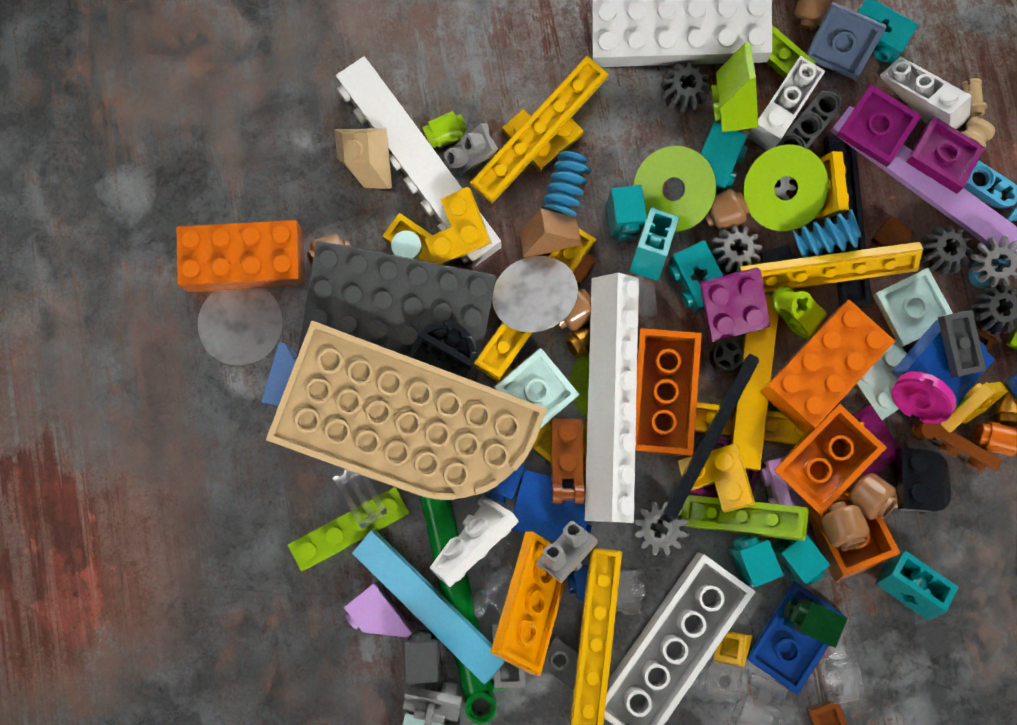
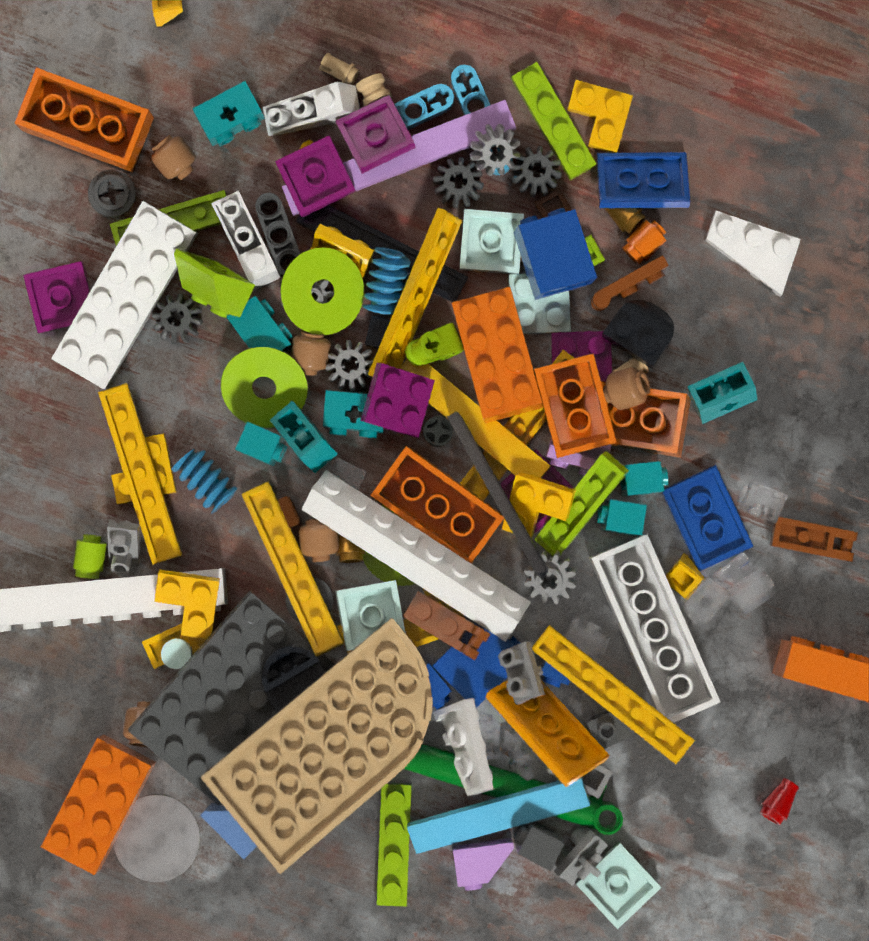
camera: 60 degrees left, 5 degrees up
clear tile [333,469,388,528] -> none
tan slope [334,128,392,189] -> none
flat silver sticker [492,256,578,333] -> none
medium nougat slope [520,208,582,258] -> none
dark green brick [783,596,848,648] -> none
sand blue tile [806,2,886,81] -> none
medium nougat head [821,501,870,551] -> none
reddish brown tile [871,216,914,247] -> none
dark pink tile [892,372,956,424] -> none
dark grey plate [937,310,986,378] -> none
yellow wing [941,382,1009,433] -> none

